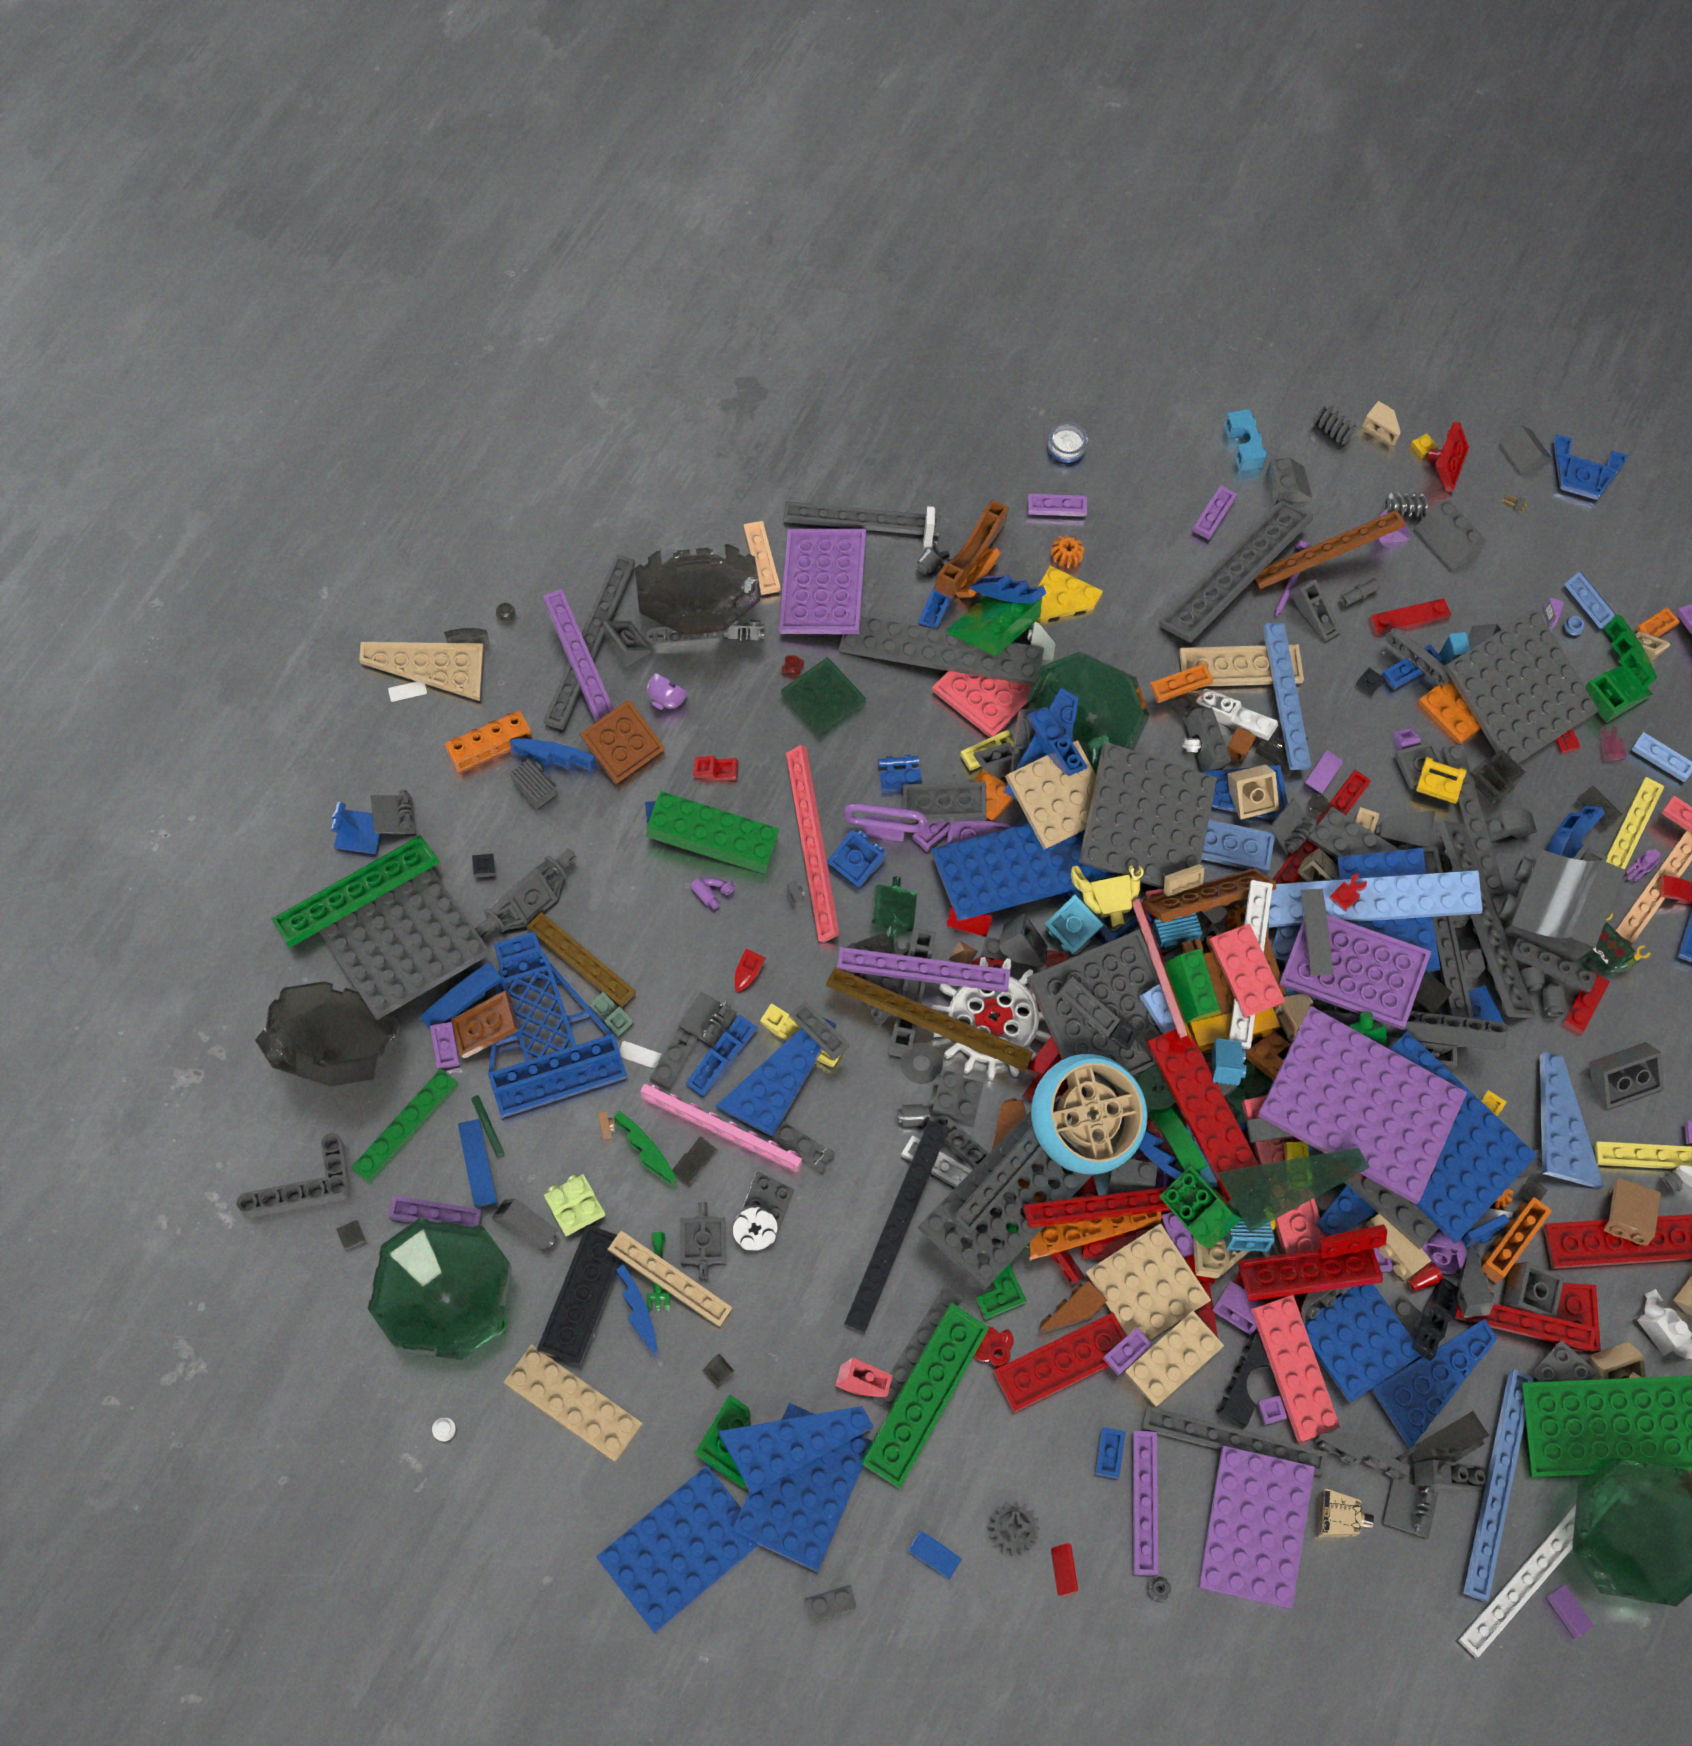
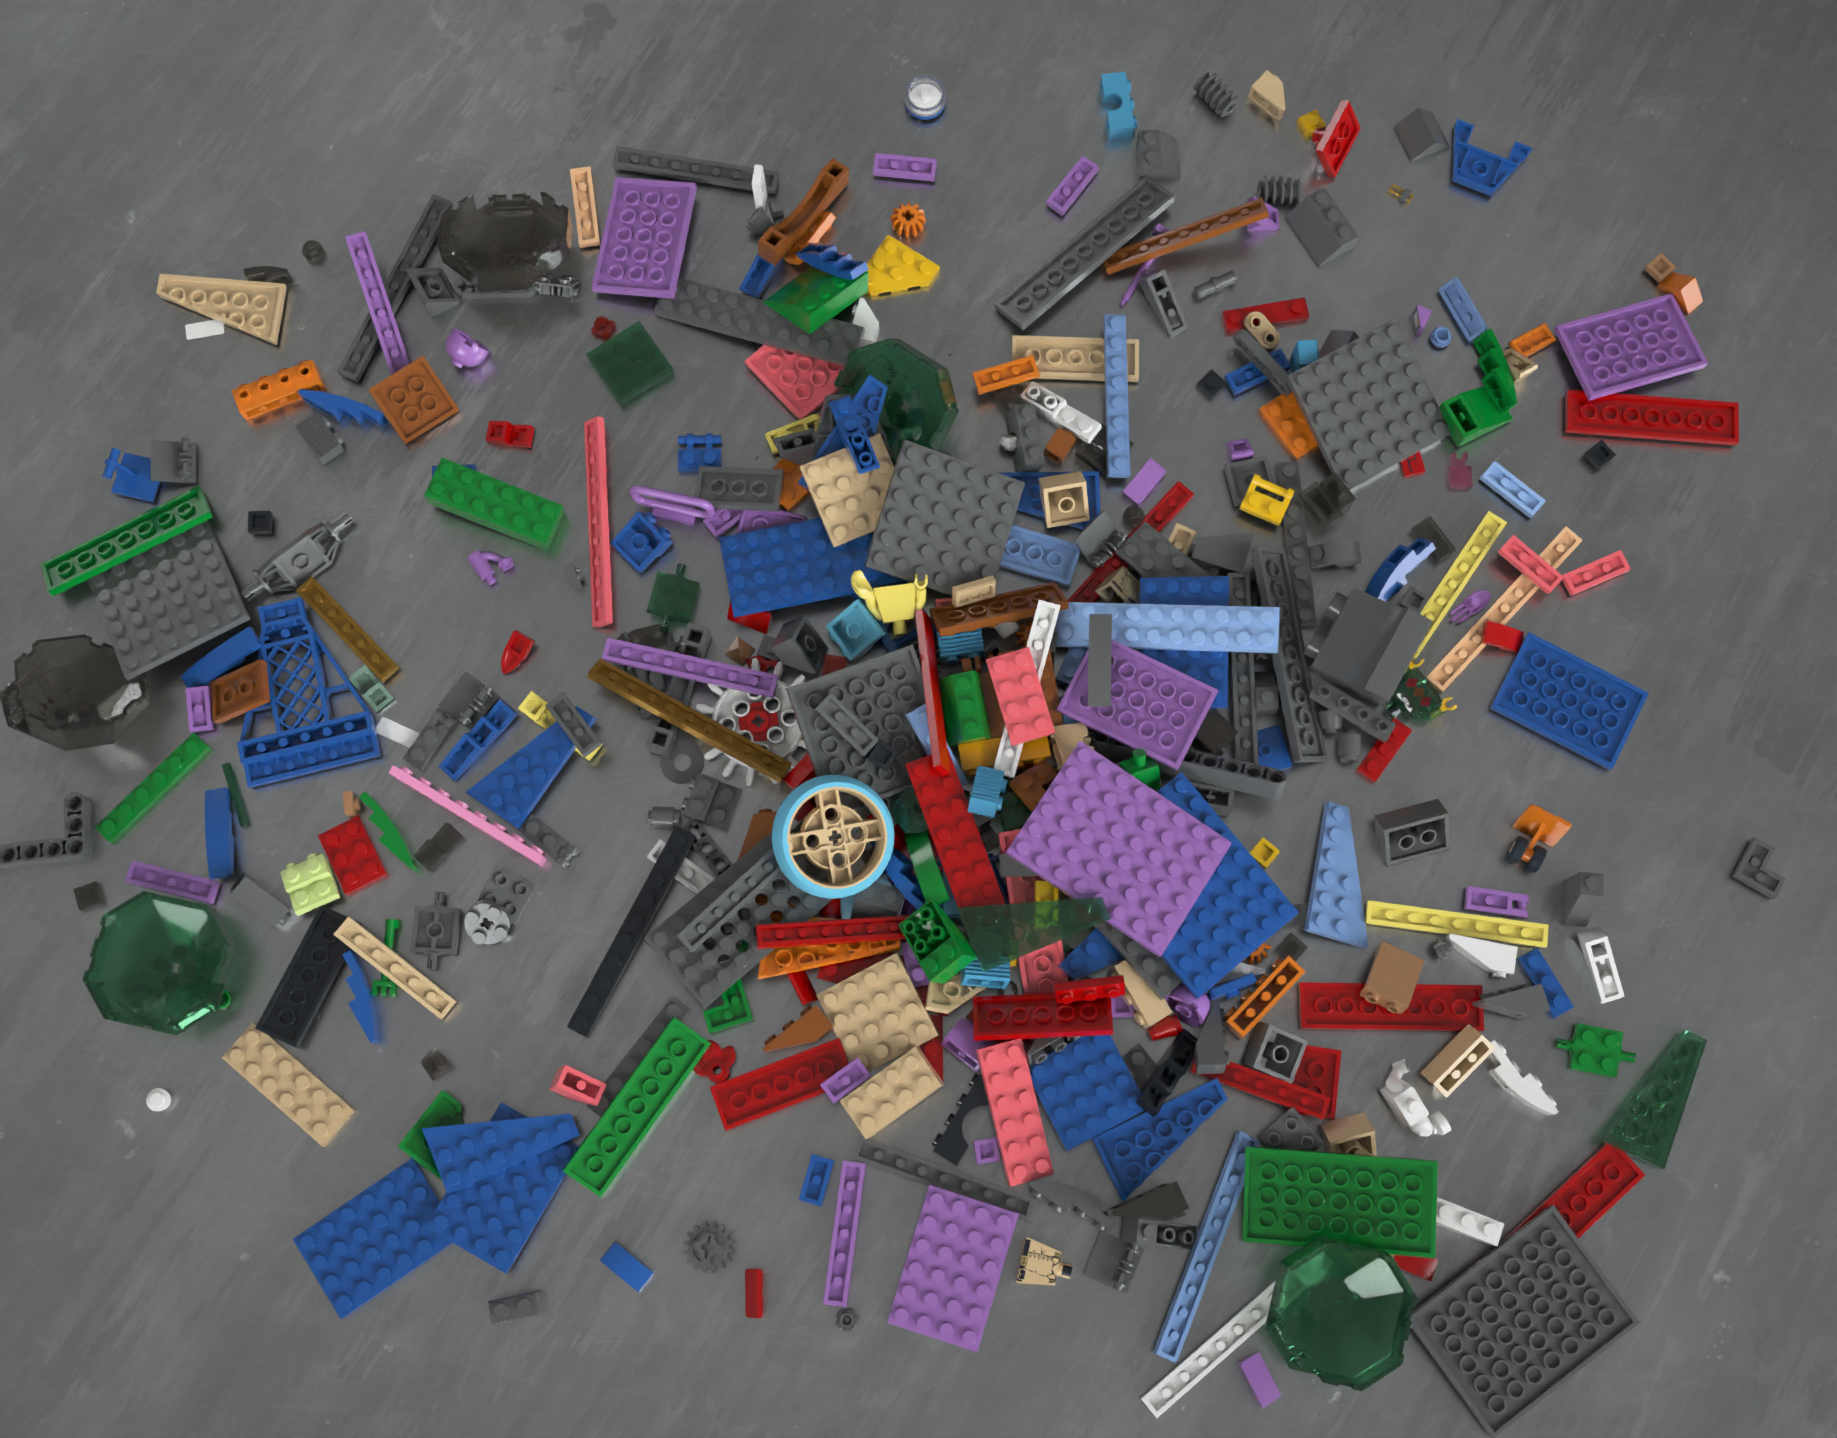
camera: 10 degrees right, 10 degrees up
red plate [1329,874,1367,912] -> none
none -> red plate [318,815,388,896]
none -> tan plate [1244,312,1280,349]

